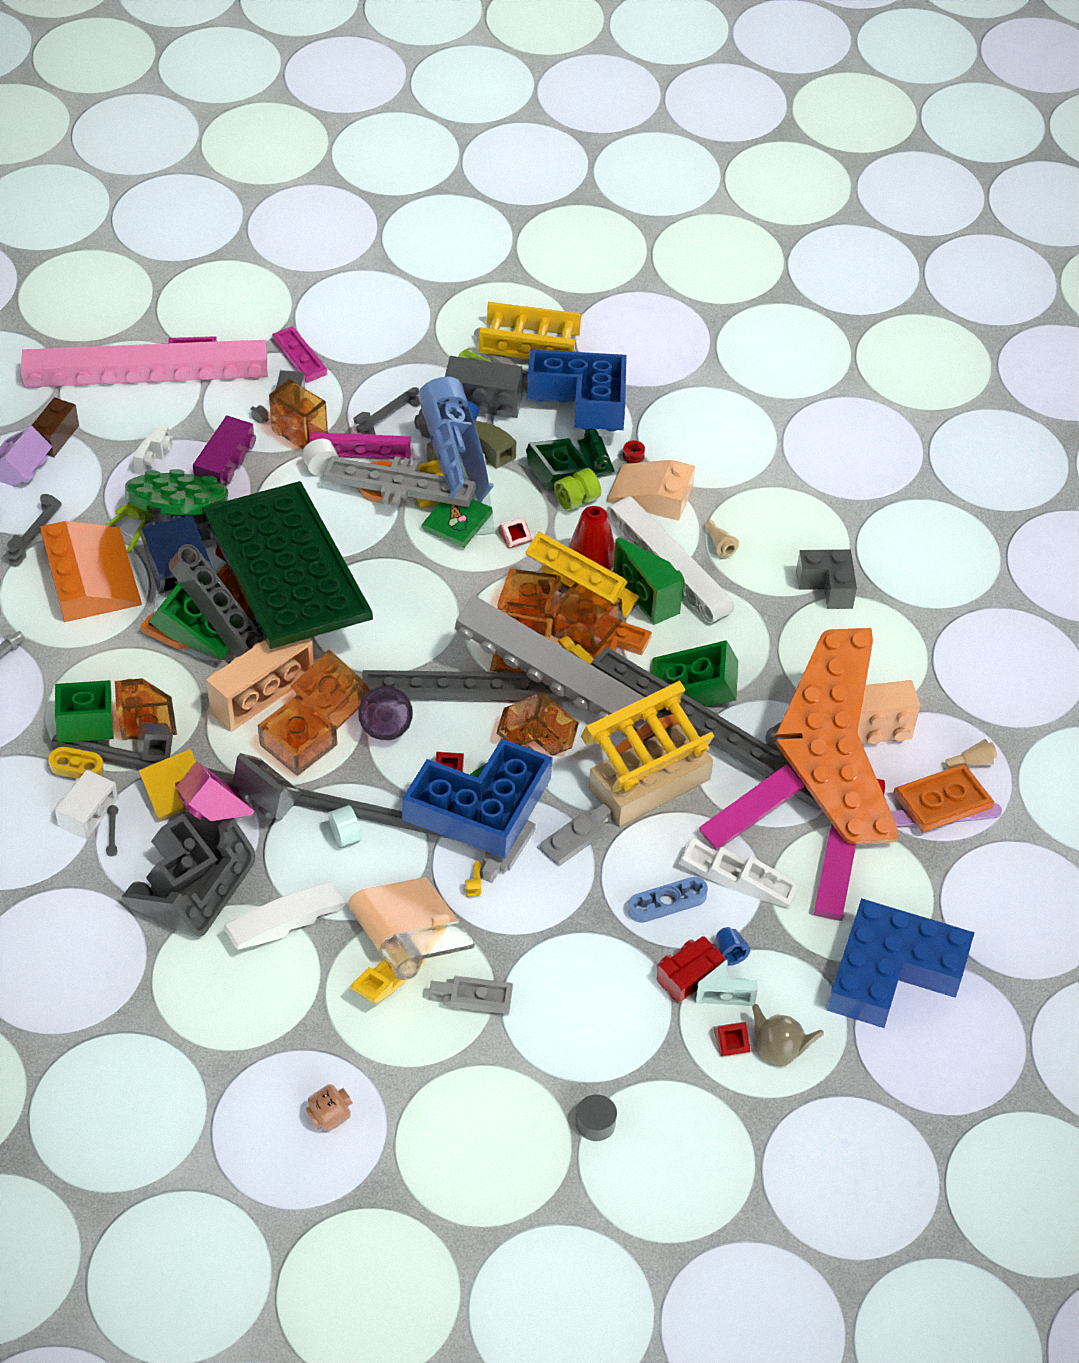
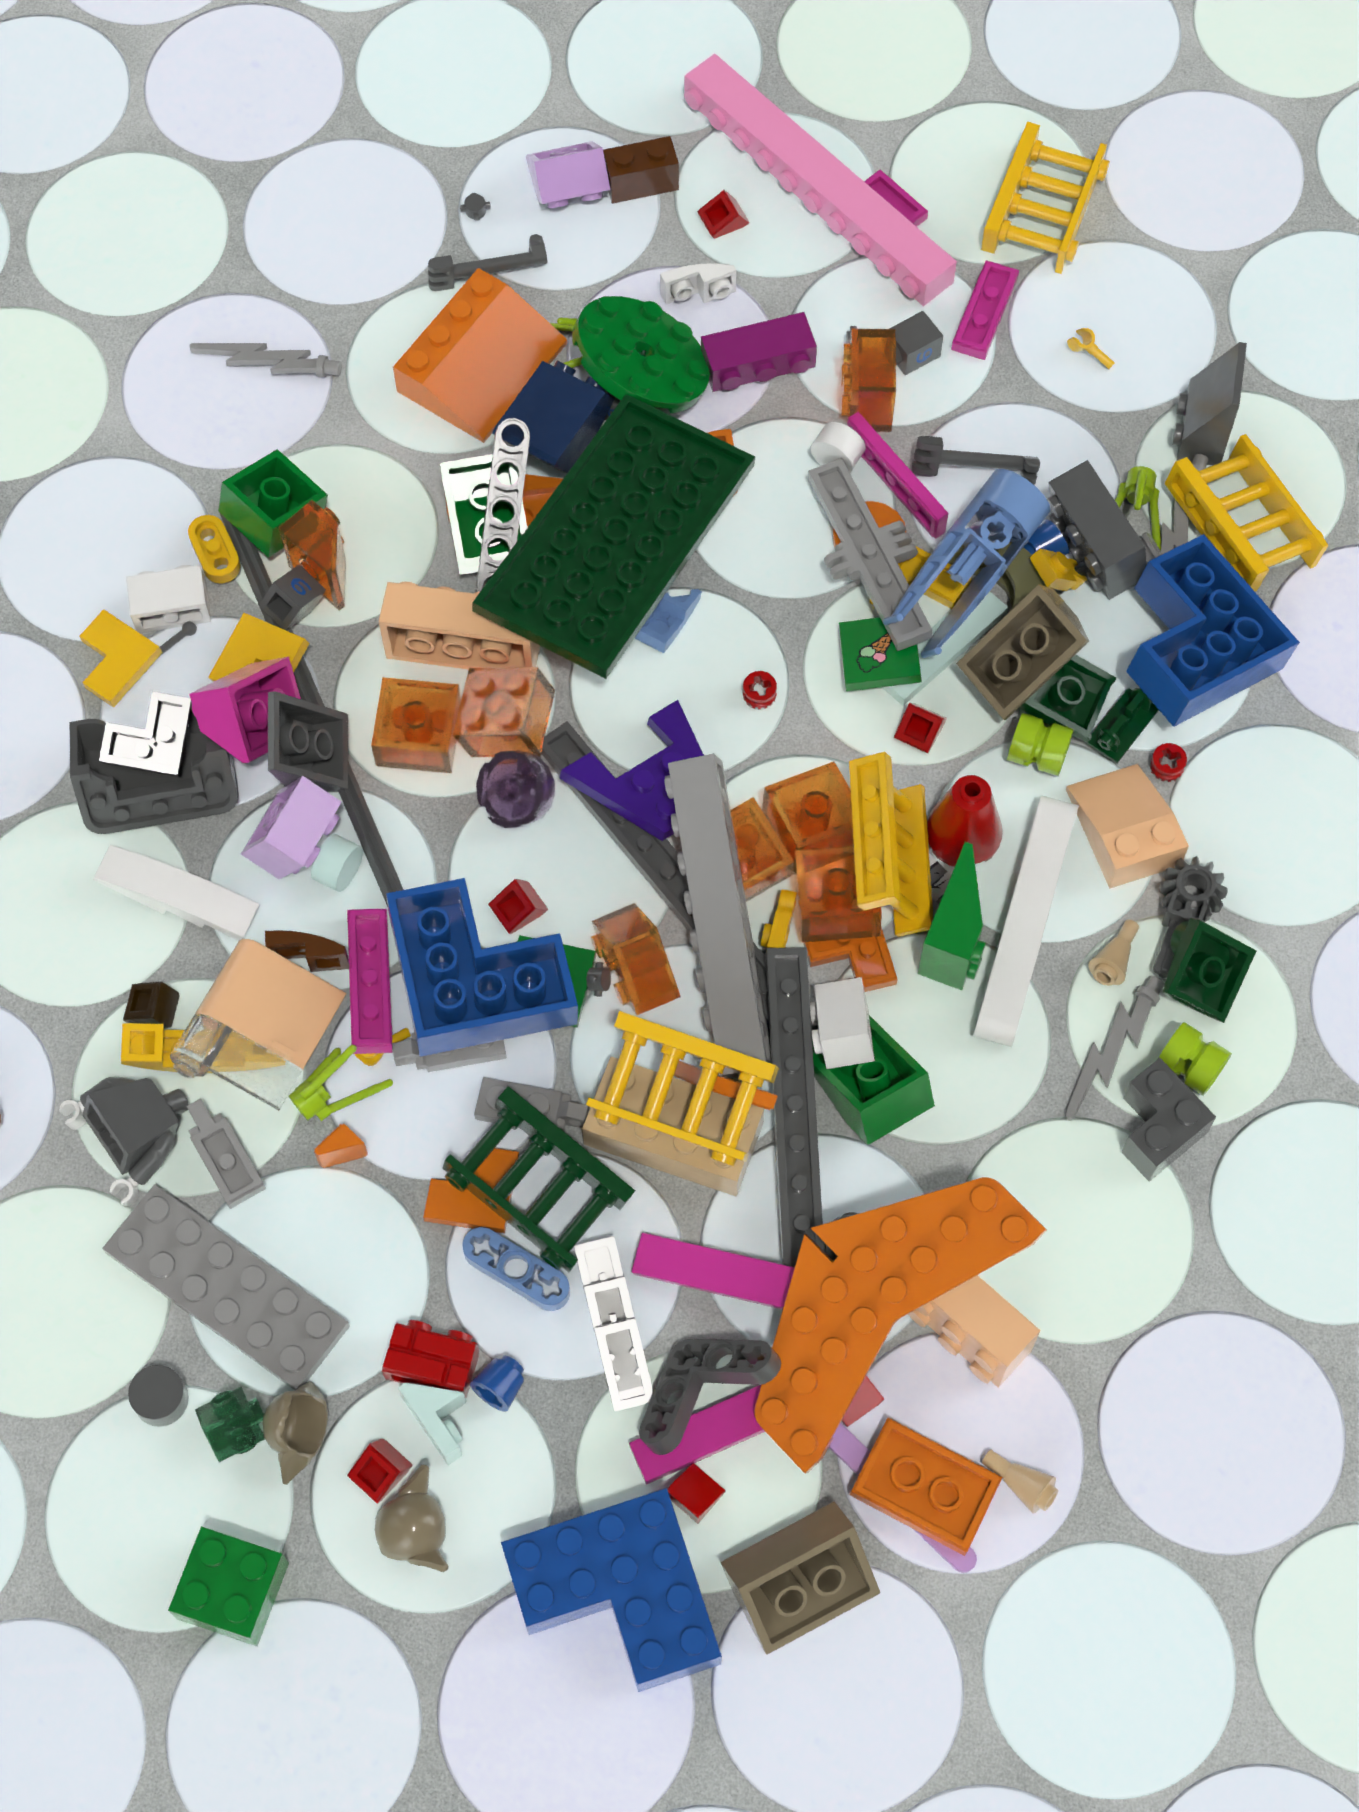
camera: 55 degrees right, 15 degrees up
none -> dark grey torso [59,1077,189,1206]
none -> yellow tile [79,609,163,708]
none -> light grey plate [102,1184,350,1391]
none -> dark brown slope [123,981,180,1028]
none -> green brick [168,1526,289,1647]
none -> clear green brick [195,1387,265,1462]
none -> lavender brick [241,776,342,879]
none -> dark tan piece [262,1381,328,1485]
none -> reddish brown slope [265,930,349,972]
none -> lime plant [288,1045,393,1122]
none -> orange slope [314,1123,368,1168]
none -> dark pink tile [347,909,392,1054]
none -> orange tile [423,1148,520,1233]
none -> dark green fence [442,1086,636,1273]
none -> dark purple wing [559,700,704,841]
none -> dark grey beam [639,1339,781,1455]
none -> red slope [667,1463,726,1524]
none -> red slope [697,190,750,239]
none -> dark tan slope [720,1501,881,1655]
none -> red bush [743,671,777,710]
none -> white brick [810,977,875,1069]
none -> dark tan slope [956,584,1089,720]
none -> yellow fence [981,121,1110,274]
none -> yellow plate [1029,549,1088,591]
none -> light grey piece [1066,976,1165,1121]
none -> yellow hand [1067,328,1115,369]
none -> dark grey gear [1153,856,1228,978]
none -> lime wheel [1158,1022,1232,1096]
none -> dark green slope [1163,918,1257,1023]
none -> dark grey slope [1172,342,1247,466]

